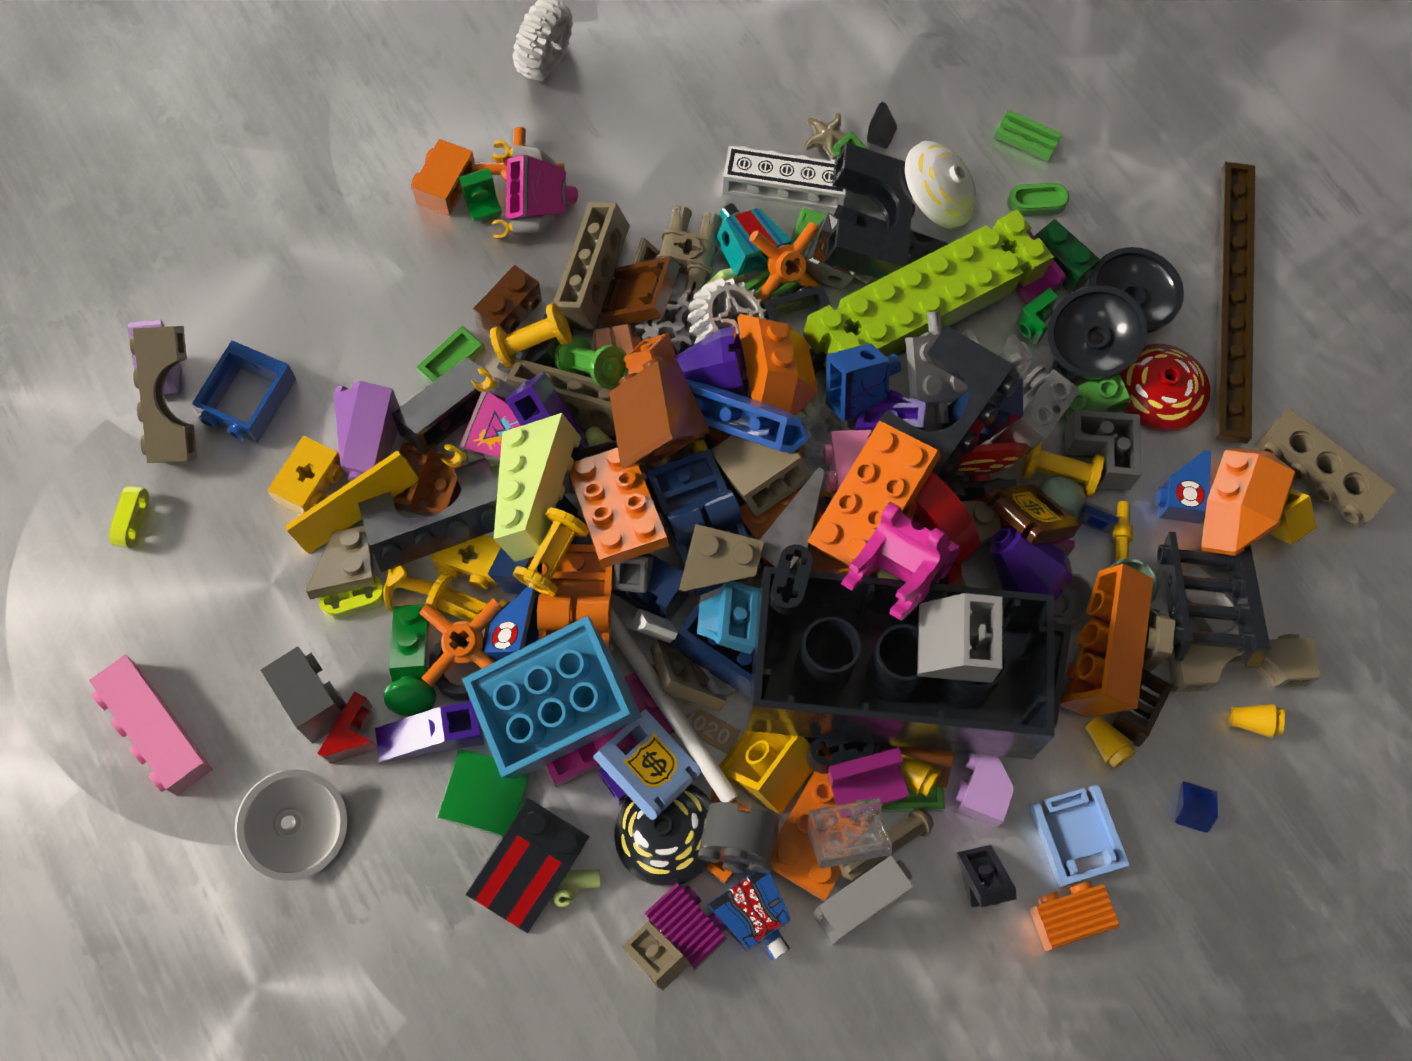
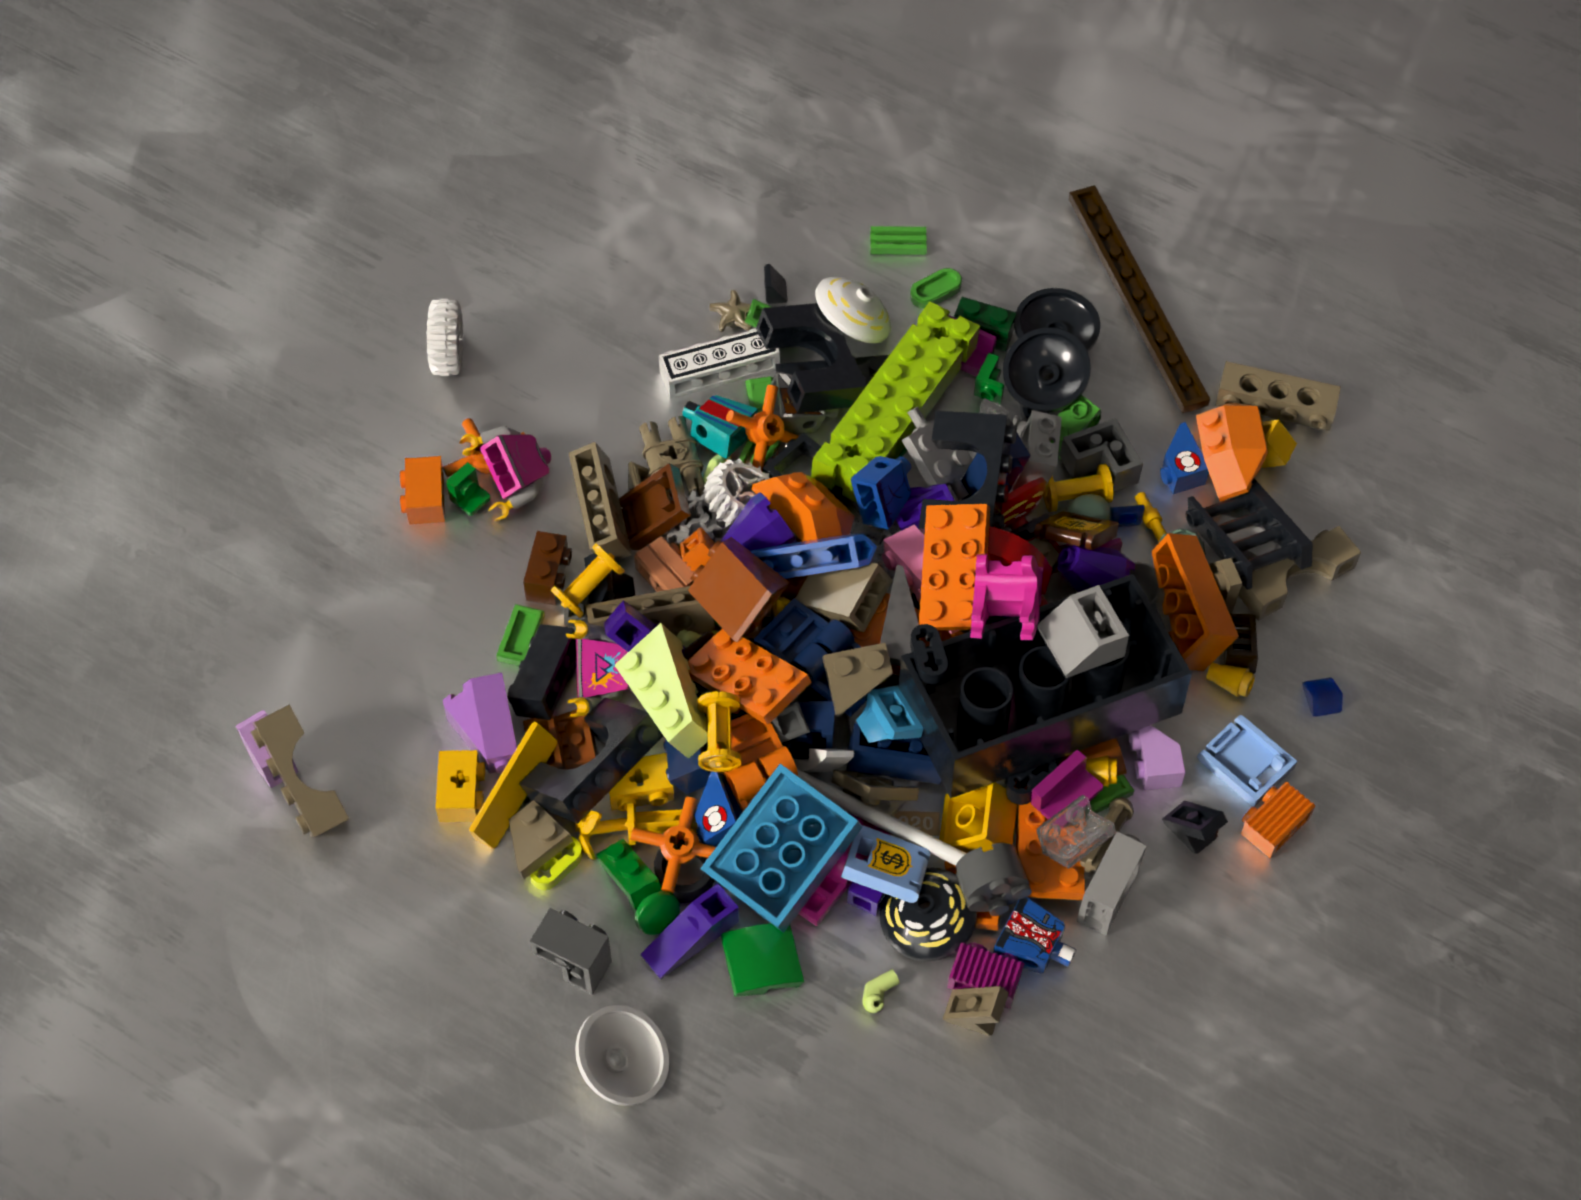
camera: 25 degrees left, 10 degrees down
bright pink brick [89,654,213,796] -> none
neon yellow beam [109,485,149,548] -> none
blue window [191,340,296,443] -> none
red slope [317,691,377,764] -> none
black slope [465,798,590,933] -> none
bright green hose [554,335,629,389] -> none
red dish [1120,343,1211,432] -> none
yellow cone [1230,704,1285,738] -> none

